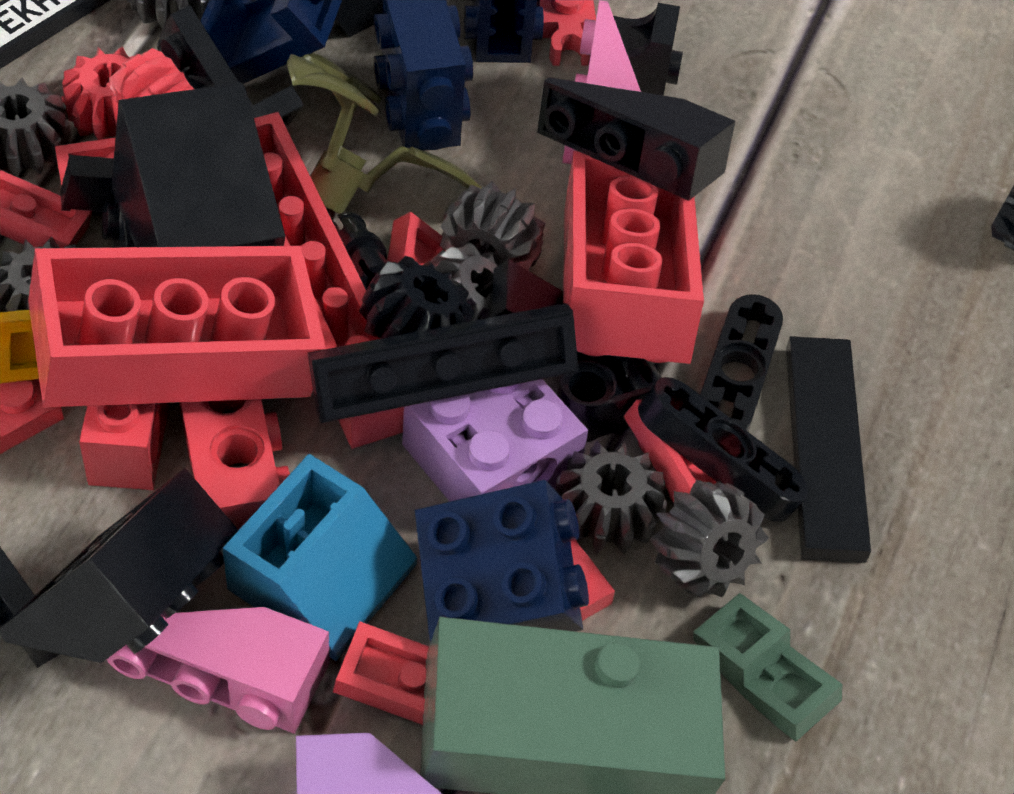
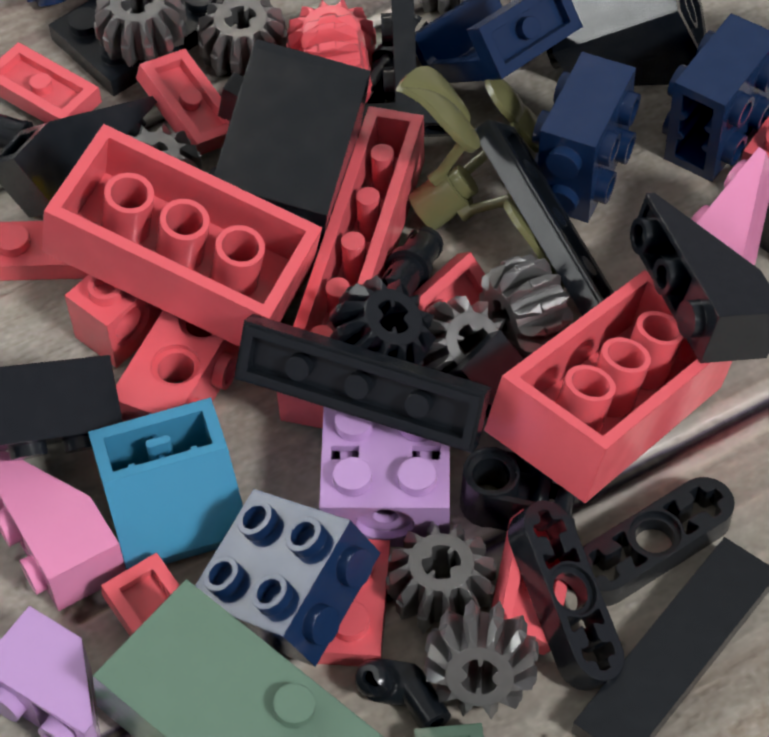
camera: 45 degrees right, 0 degrees up
none -> black arm [355,659,451,728]
none -> black tile [475,119,614,316]

